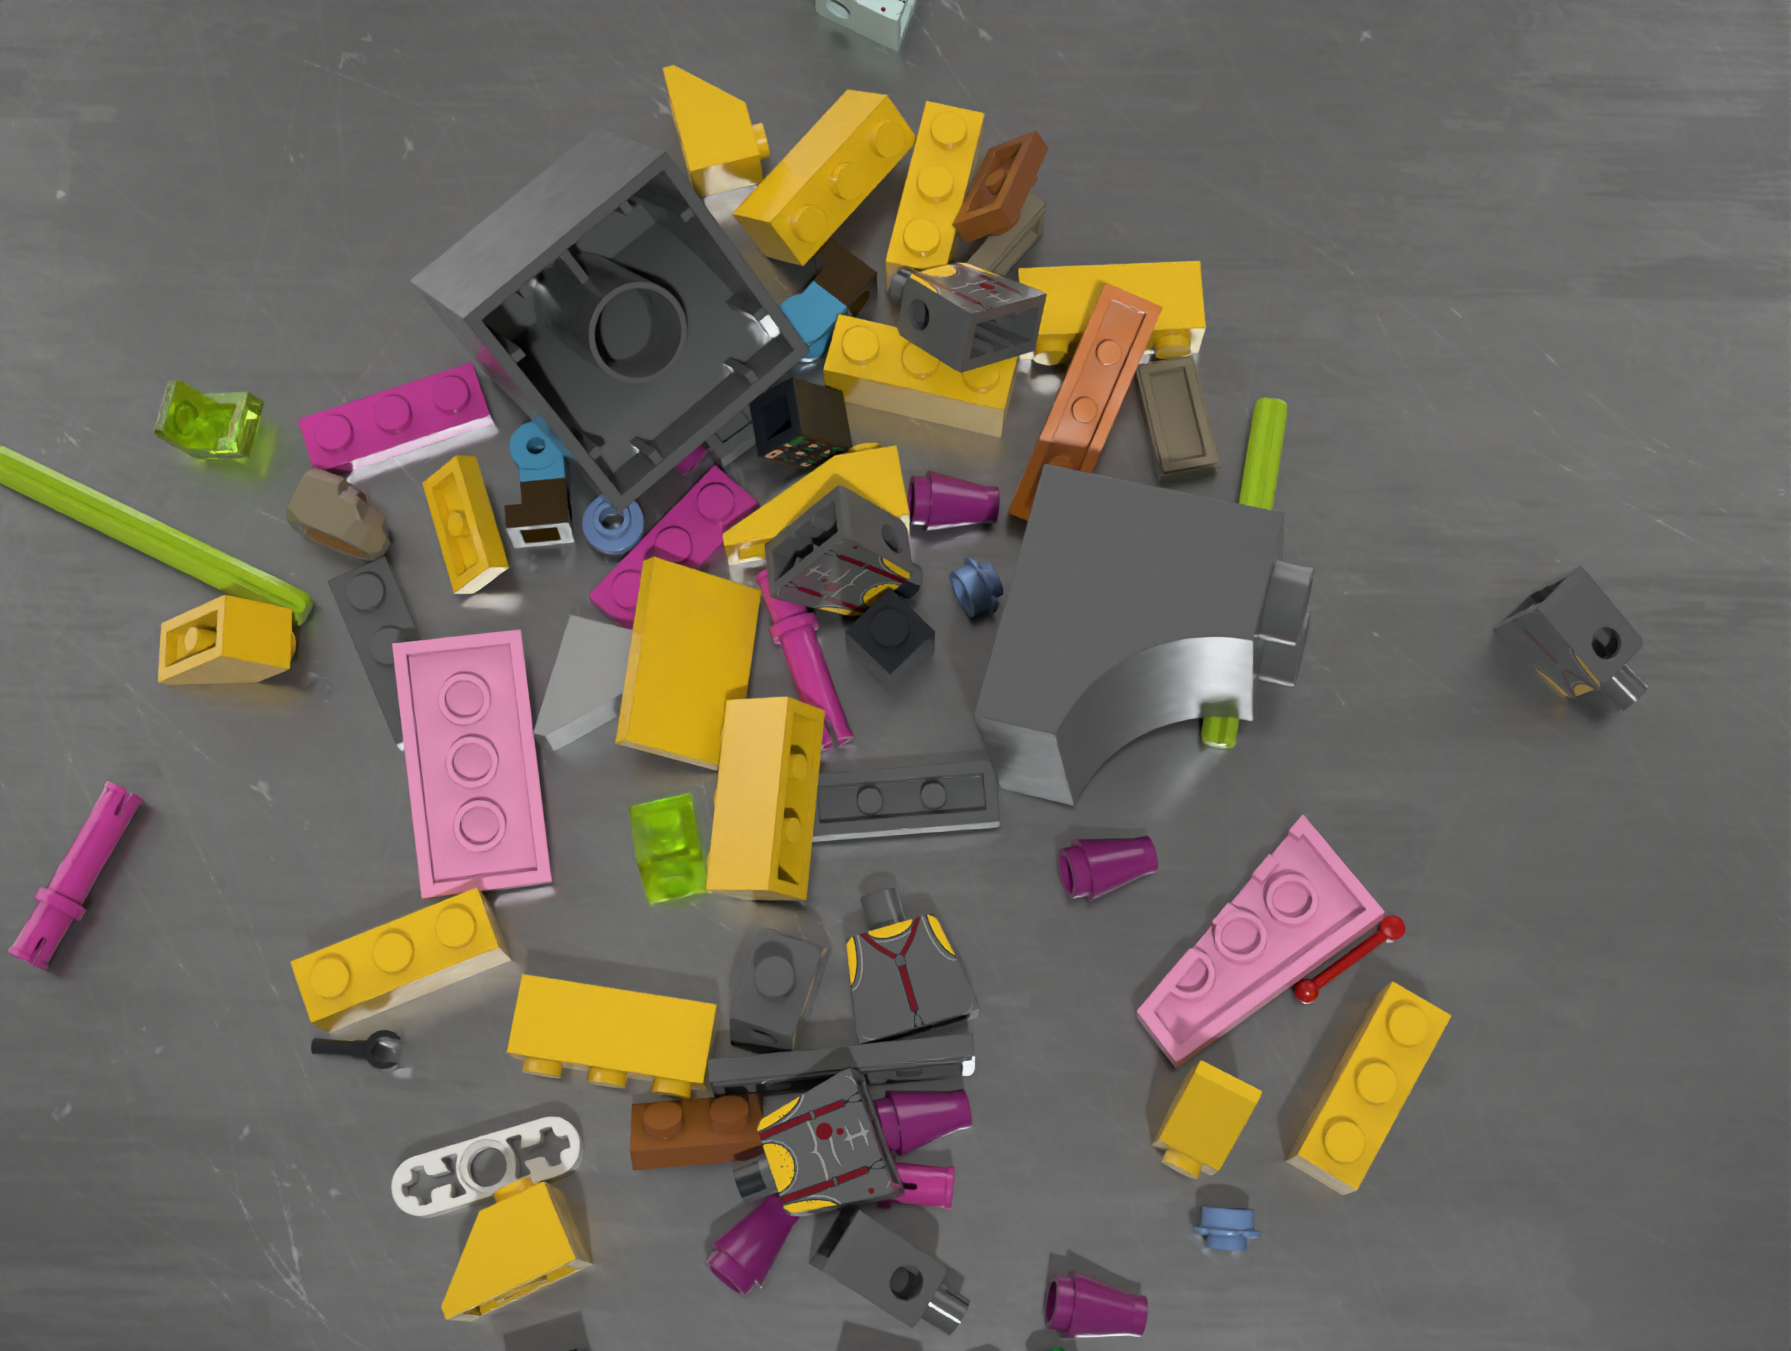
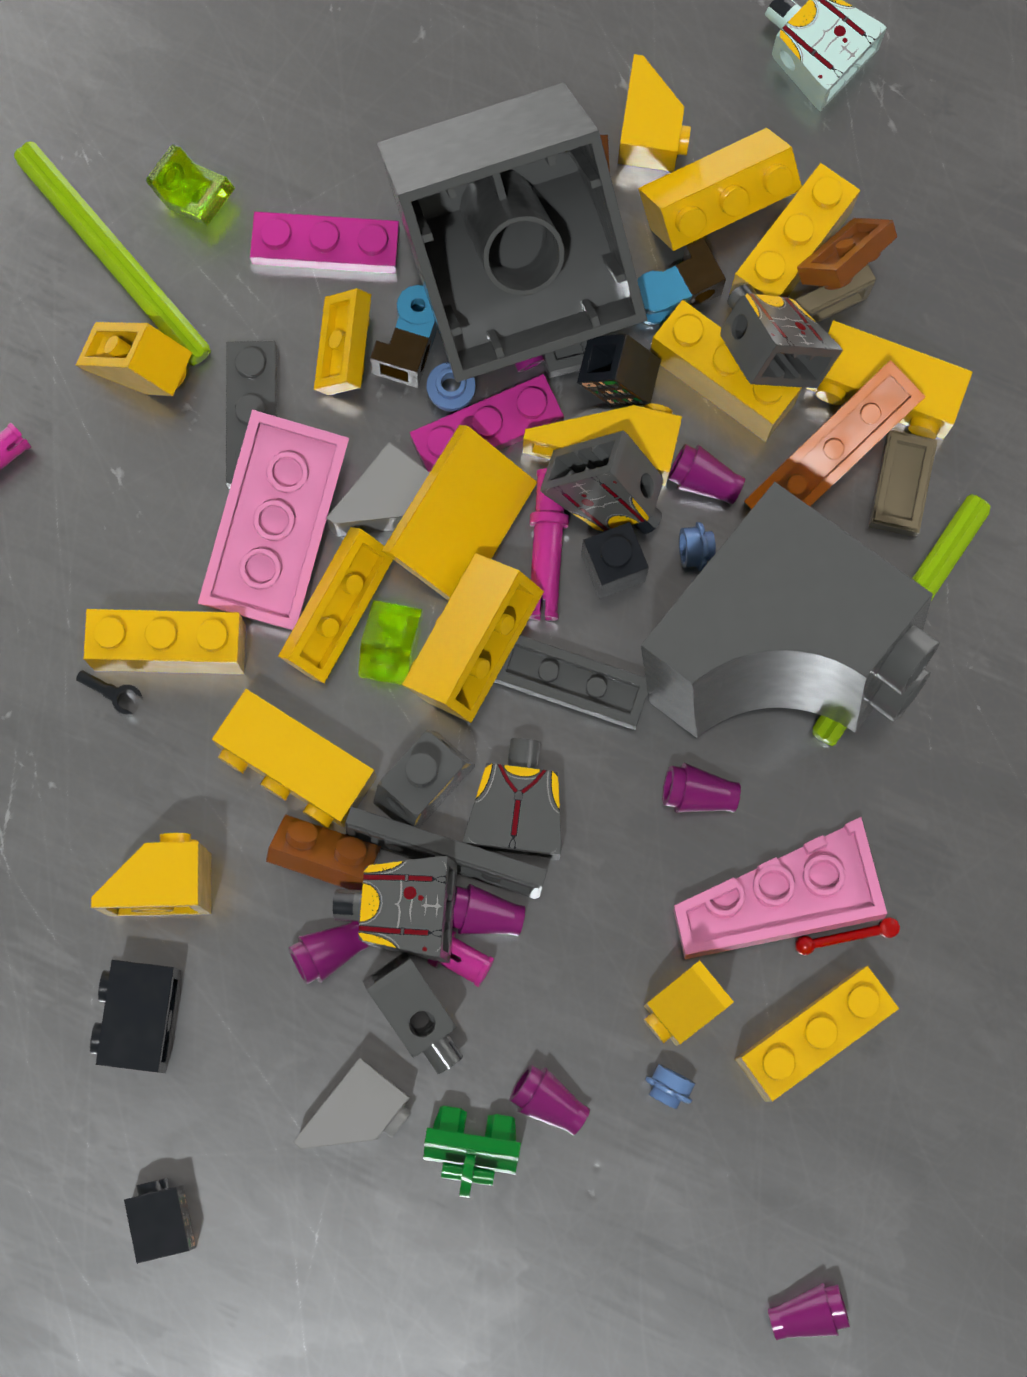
camera: 20 degrees right, 5 degrees up
dark tan rock [287,467,391,561] -> none
white beam [391,1116,584,1218] -> none
none -> yellow plate [278,527,393,683]

